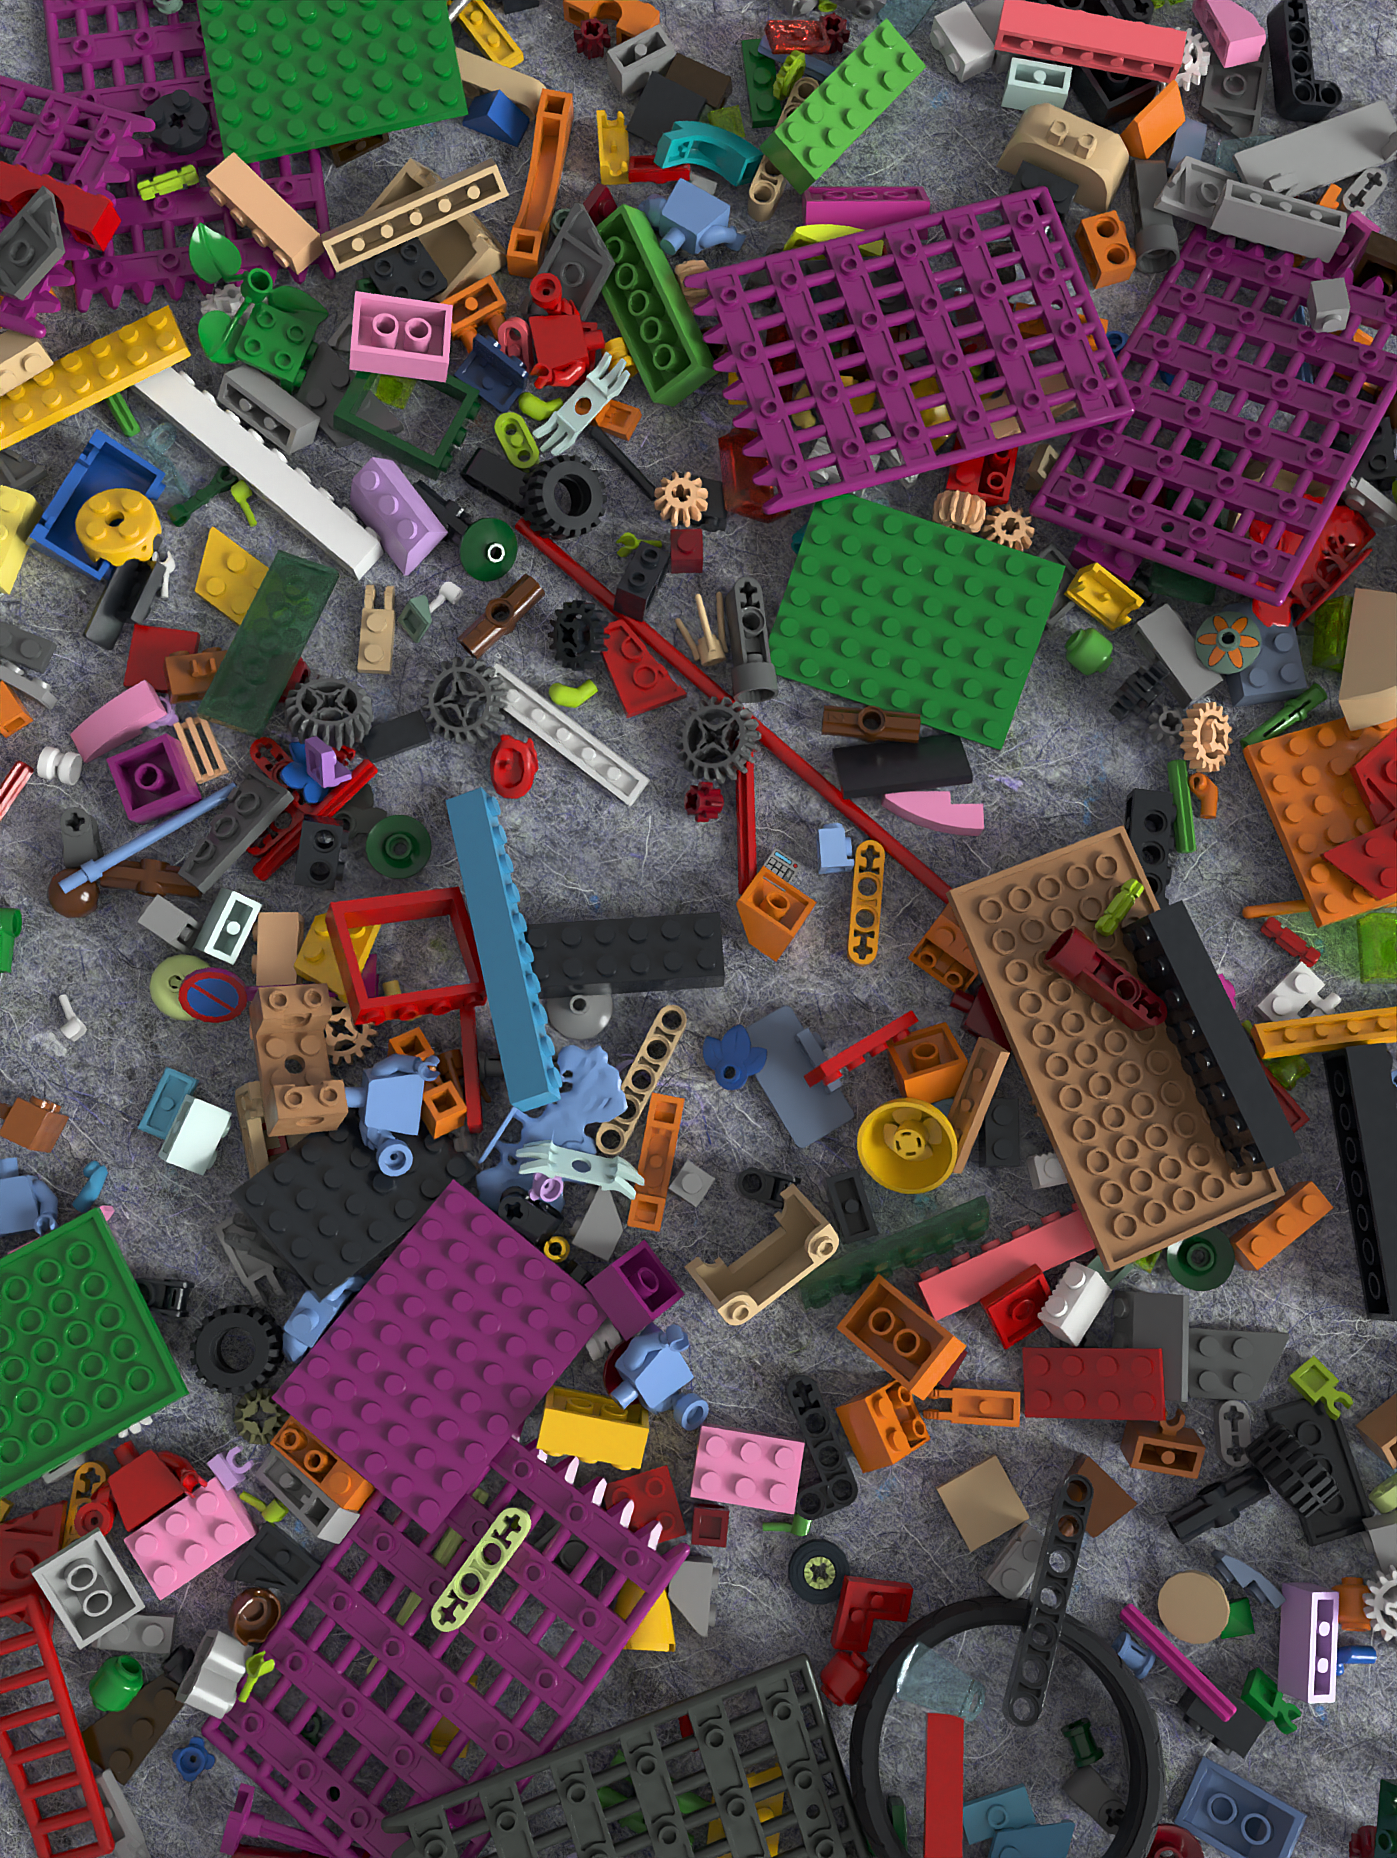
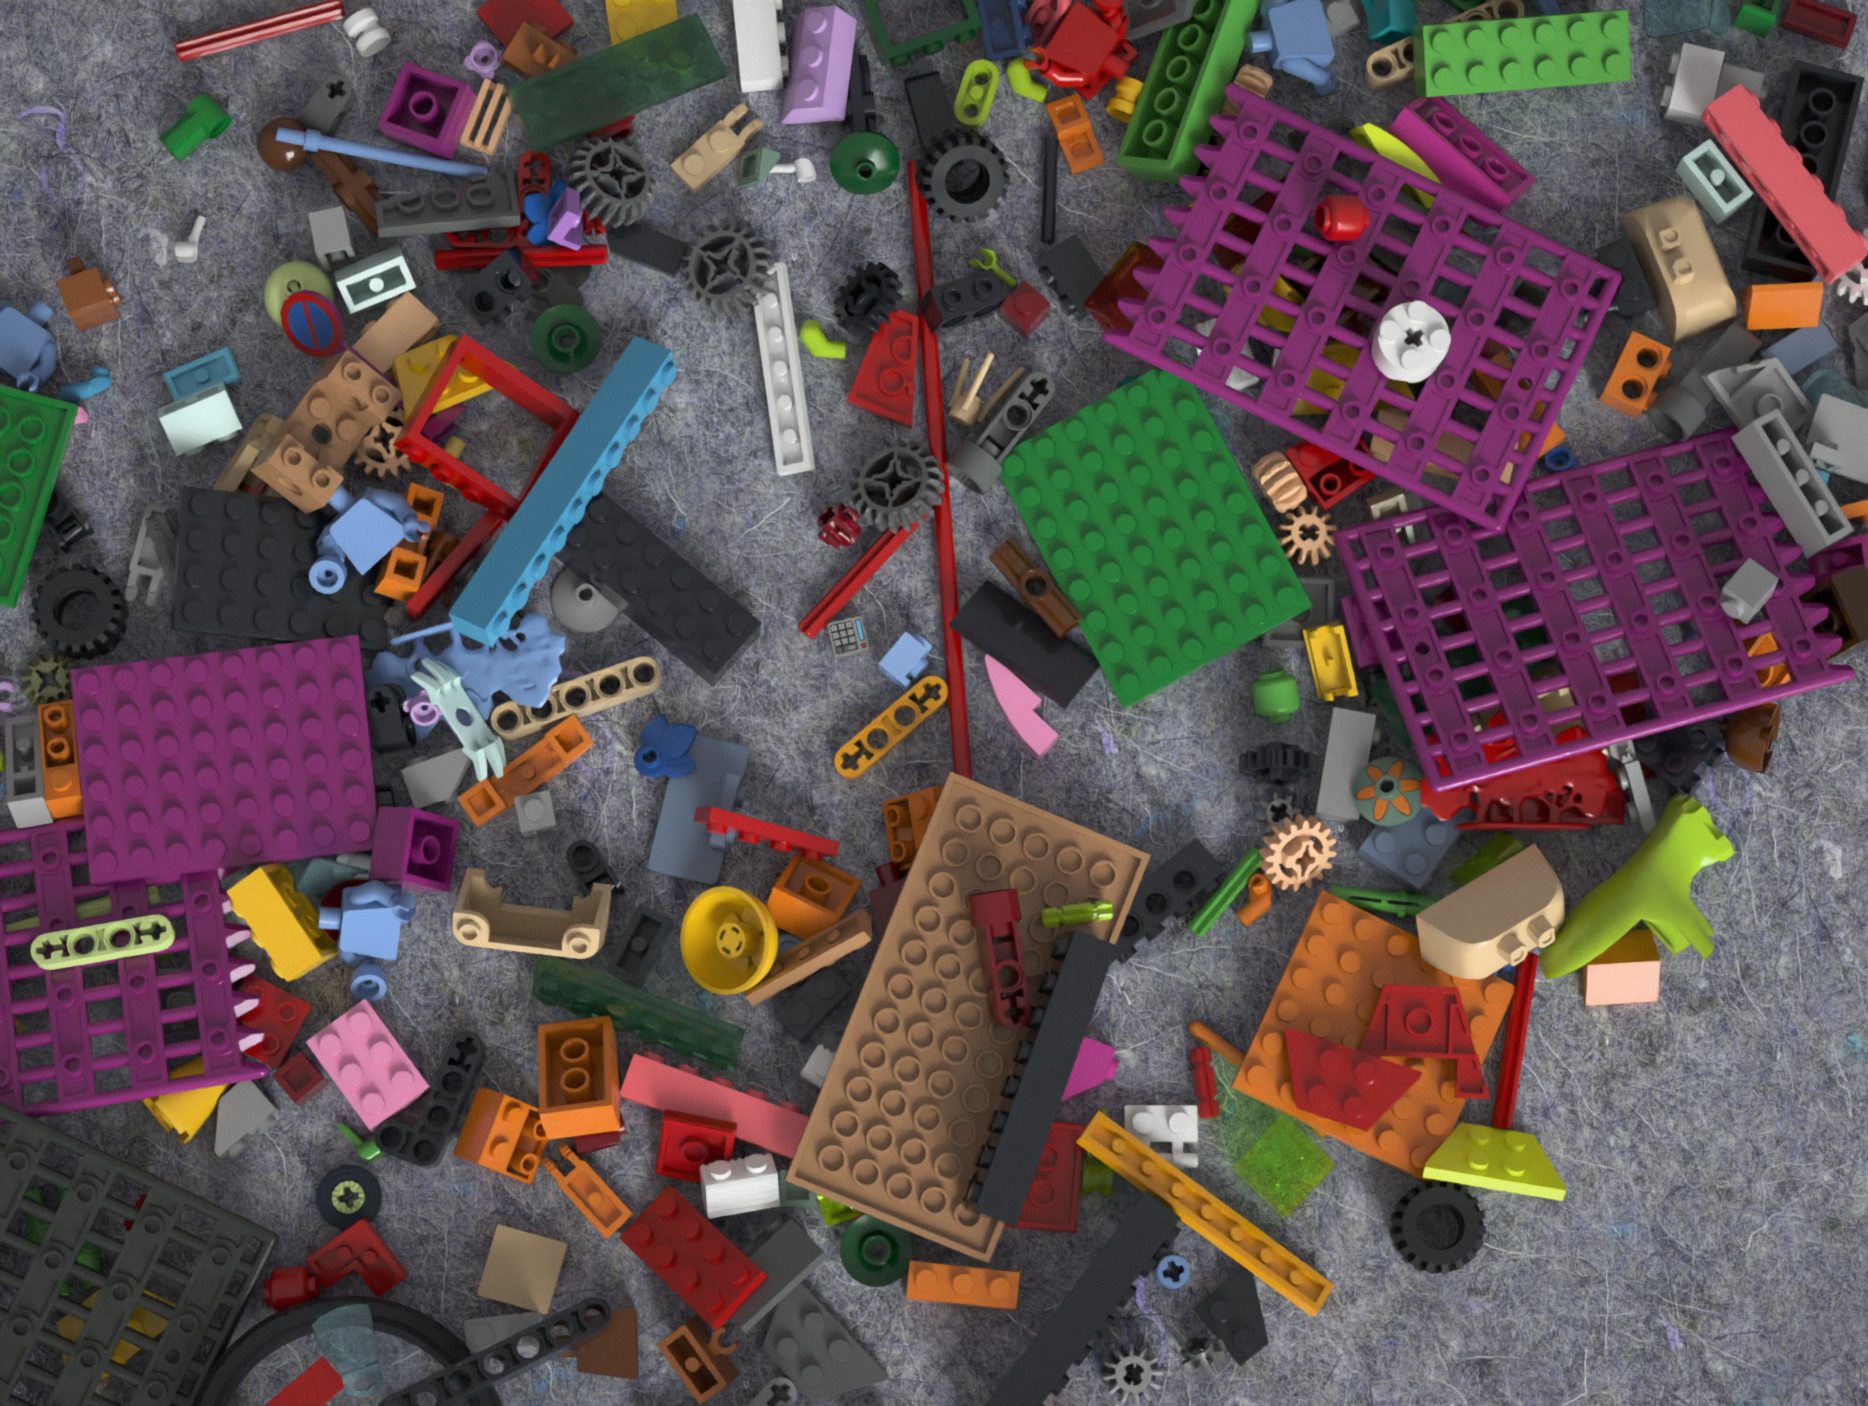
camera: 50 degrees right, 0 degrees up
bright pink slope [70,680,167,763] -> none
medium blue torso [282,1272,375,1365] -> none
reddish brown piece [457,573,545,660] -> none
red hat [490,734,539,799] -> none
light aqua piece [532,351,630,456] -> none
yellow pin [543,1236,570,1263] -> none
light nougat gear [654,471,708,528] -> none
orange slope [736,866,817,962] -> none
none -> clear light blue piece [292,858,370,898]
none -> red head [1314,194,1370,241]
none -> white brick [1372,301,1451,383]

